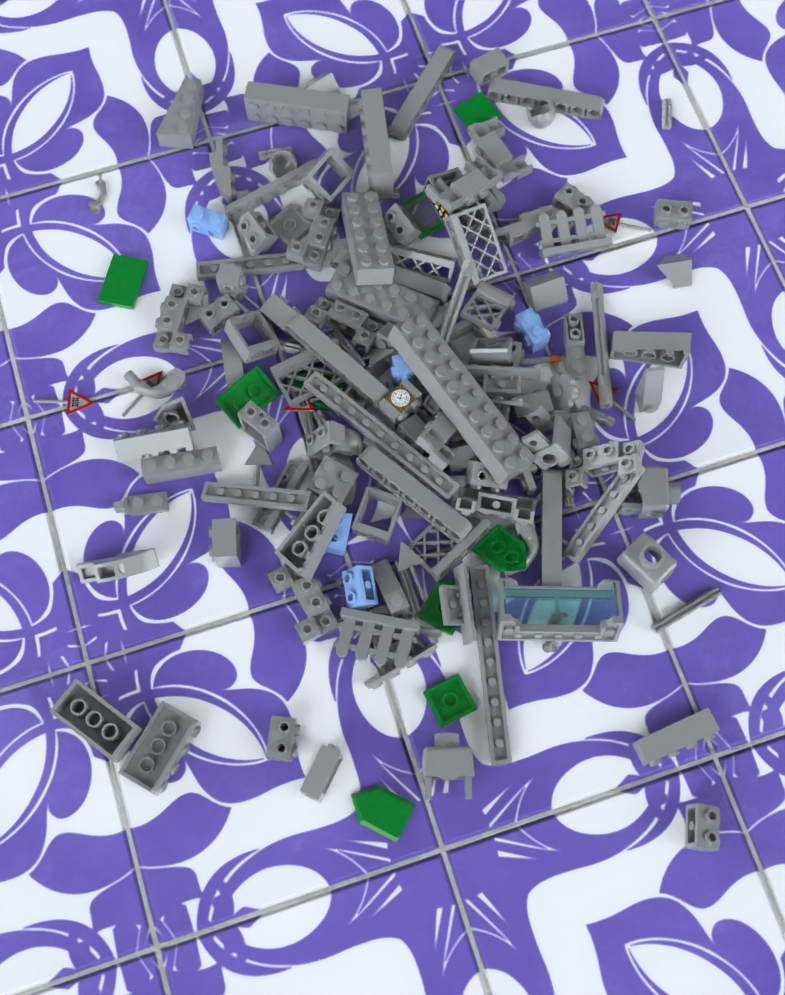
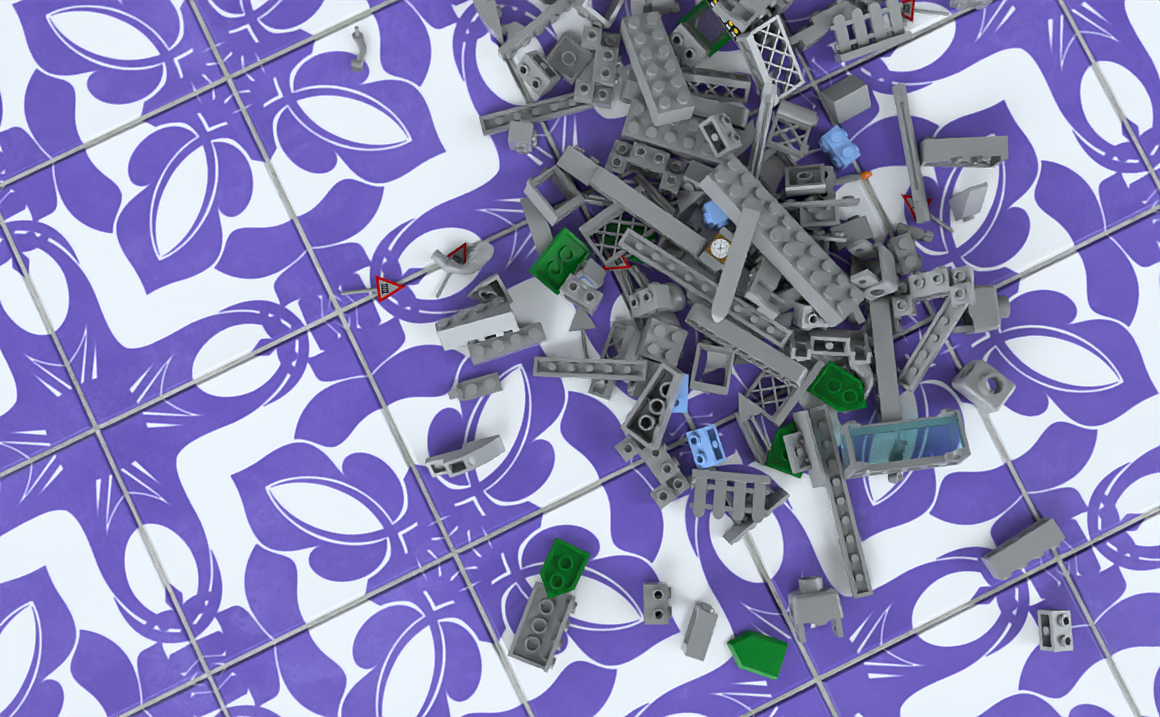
camera: 10 degrees left, 15 degrees up
light grey brick [49,678,144,764] -> none
green tile [98,254,149,310] -> none
light grey bracket [153,283,207,355] -> none
light blue brick [187,204,229,241] -> none
light grey brick [197,293,241,337] -> none
light grey brick [209,518,241,568] -> none
light grey slope [370,559,410,617] -> none
light grey piece [402,611,442,644] -> none
green tile [423,674,477,729] -> none
light grey plant [546,373,580,411] -> none
light grey slope [563,314,587,380] -> none
light grey axle [650,586,722,634] -> none
light grey slope [657,254,692,289] -> none
none -> green tile [539,537,591,599]
none -> light grey brick [573,257,607,289]
none -> light grey brick [699,113,743,159]
none -> light grey piece [711,207,760,323]

